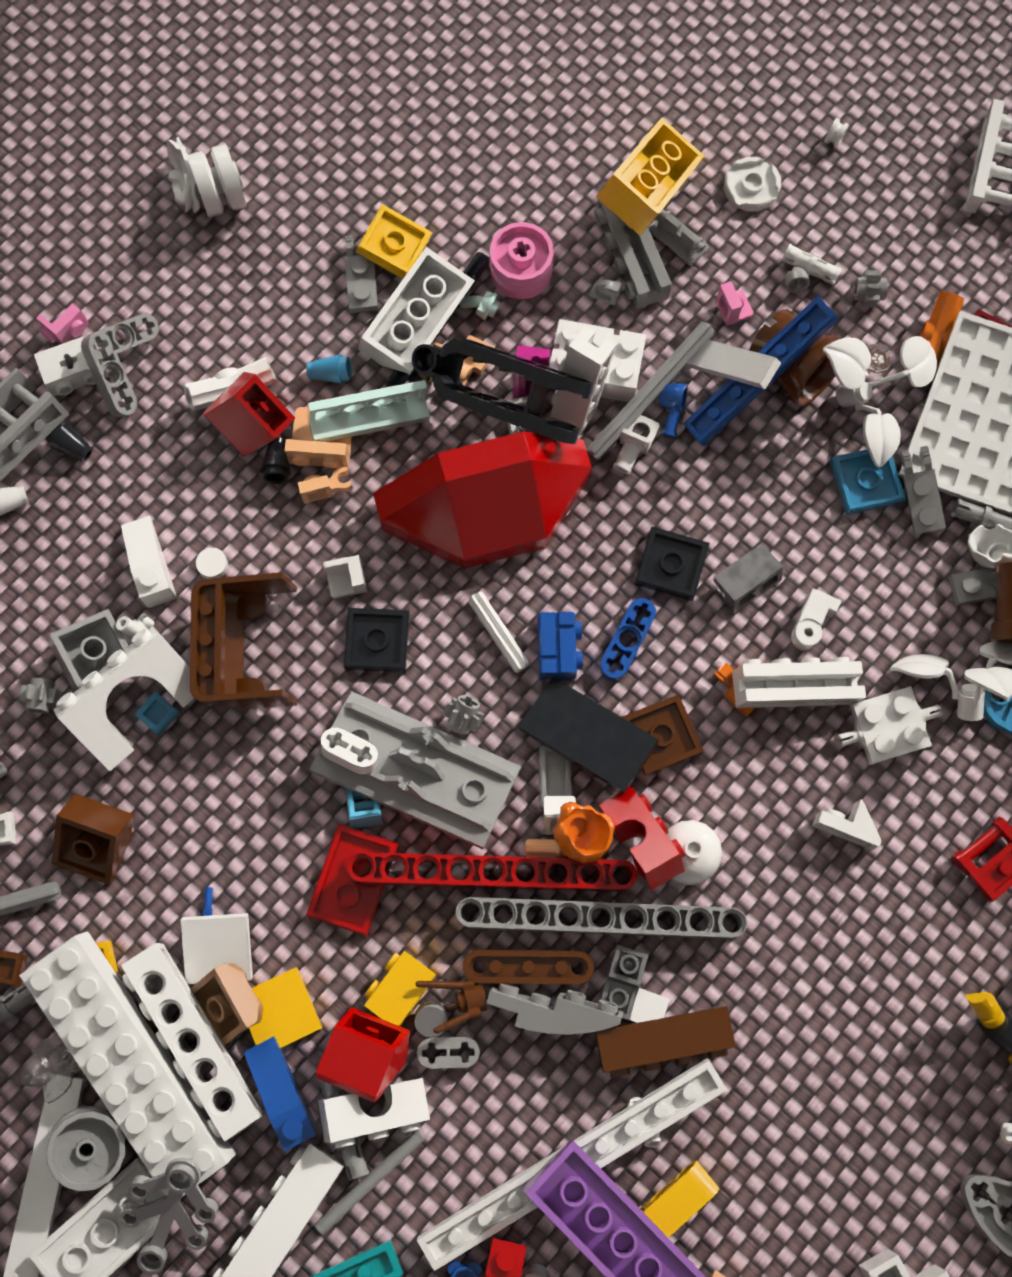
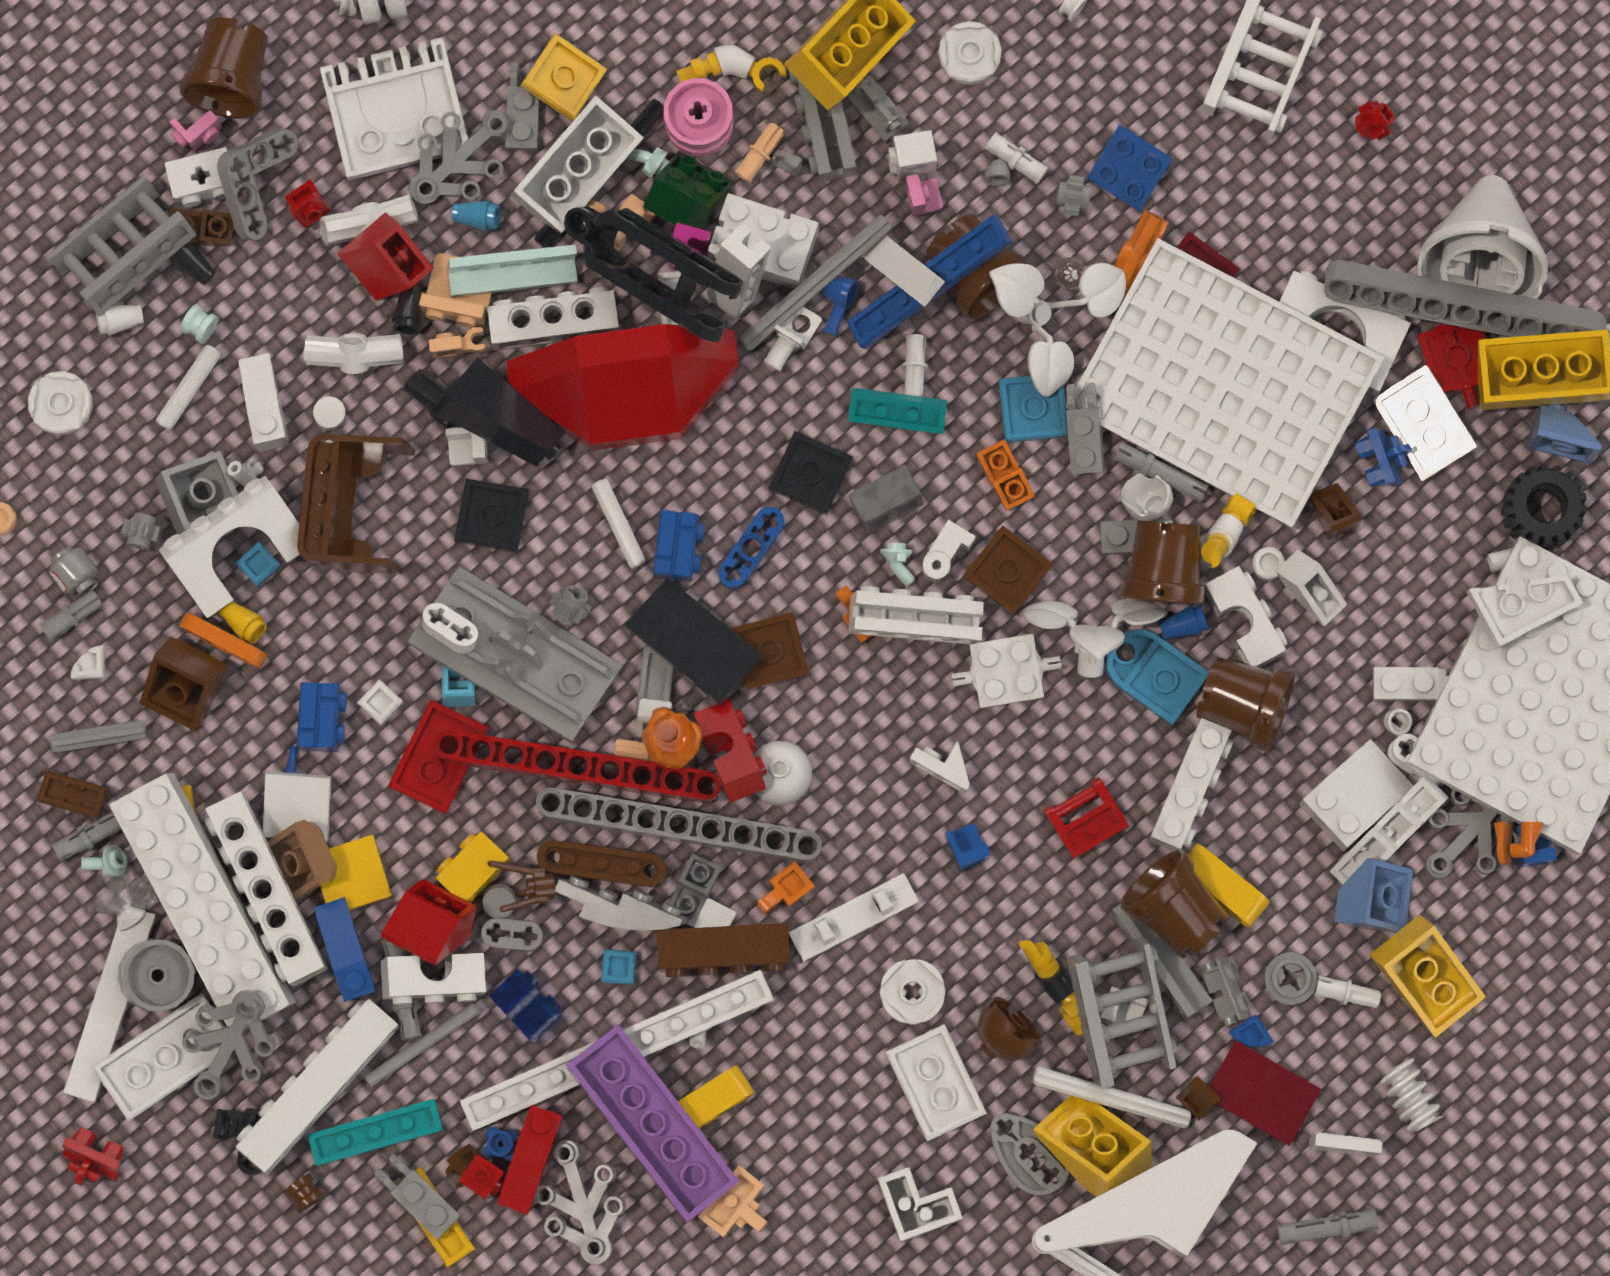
camera: 10 degrees right, 5 degrees up
none -> light aqua plate [81,845,128,877]
none -> white axle [156,345,221,430]
none -> reddish brown slope [168,208,233,246]
none -> orange beam [178,612,268,669]
none -> reddish brown piece [180,17,268,119]
none -> light aqua wheel [180,304,219,344]
none -> yellow cone [219,601,267,644]
none -> red bracket [285,179,331,228]
none -> blue brick [296,682,347,752]
none -> white piece [303,333,403,374]
none -> white hinge [320,37,468,181]
none -> white tile [357,679,404,726]
none -> black piece [403,369,455,429]
none -> light grey plant [409,110,508,204]
none -> black slope [432,357,566,467]
none -> white brick [487,287,619,351]
none -> clear blue brick [488,969,562,1045]
none -> dark azure tile [601,949,637,985]
none -> dark green slope [643,152,734,230]
none -> piece [677,45,787,94]
none -> light nougat axle [734,123,784,183]
none -> orange plate [757,861,815,915]
none -> white hinge [789,873,919,963]
none -> teal plate [848,387,947,434]
none -> light aqua plate [880,543,915,586]
none -> white plate [880,959,945,1026]
none -> white tile [885,1024,987,1142]
none -> white brick [888,130,937,184]
none -> white axle [902,334,928,396]
none -> blue panel [944,824,991,871]
none -> reddish brown plate [963,525,1054,616]
none -> orange slope [975,439,1035,511]
none -> reddish brown cylinder [977,997,1042,1061]
none -> blue hinge [1087,124,1173,212]

